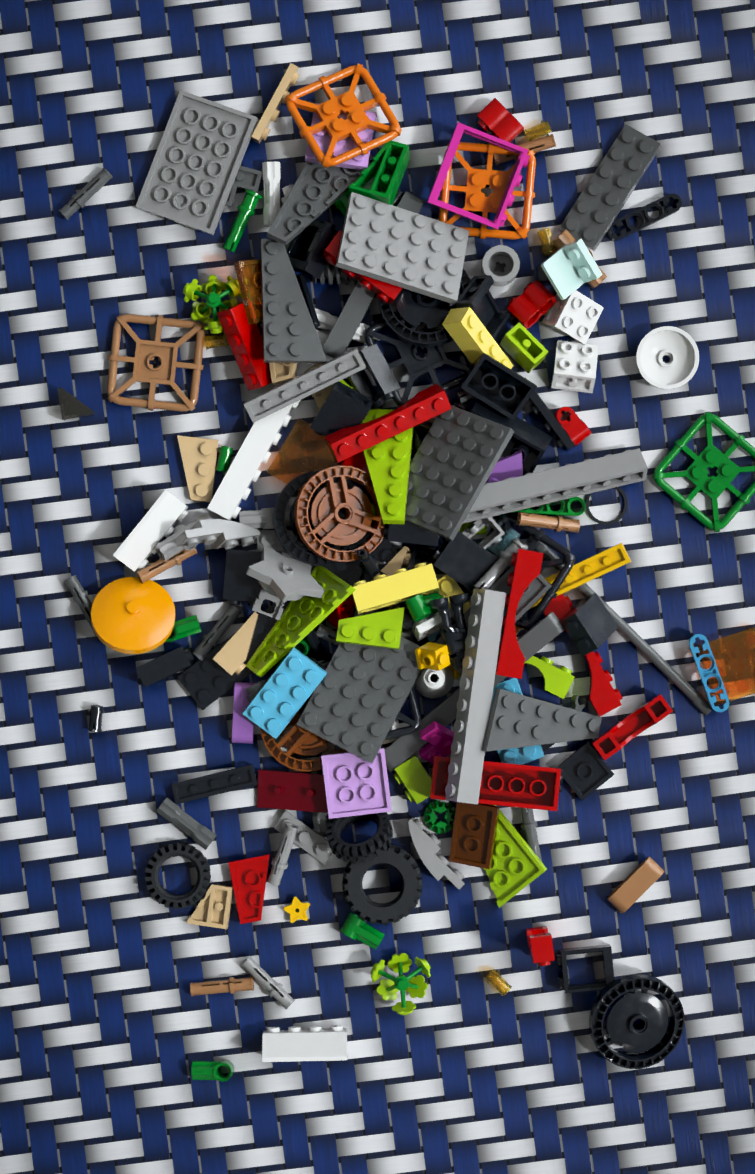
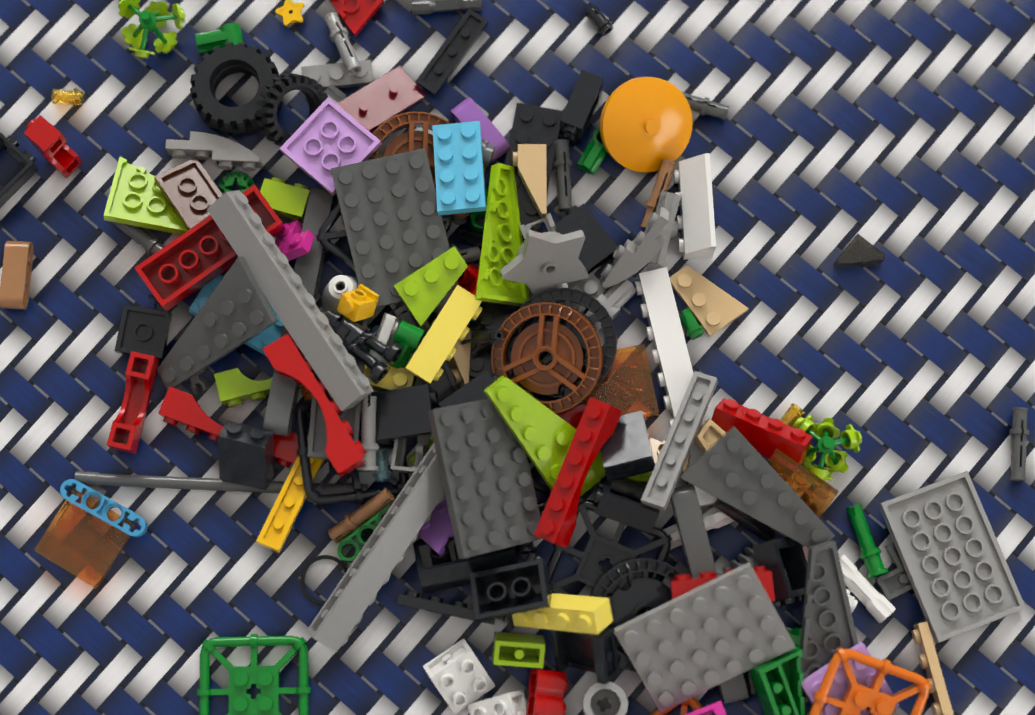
camera: 135 degrees right, 10 degrees down
medium nougat plate [107,314,205,412] -> none
red piece [554,407,592,447] -> none

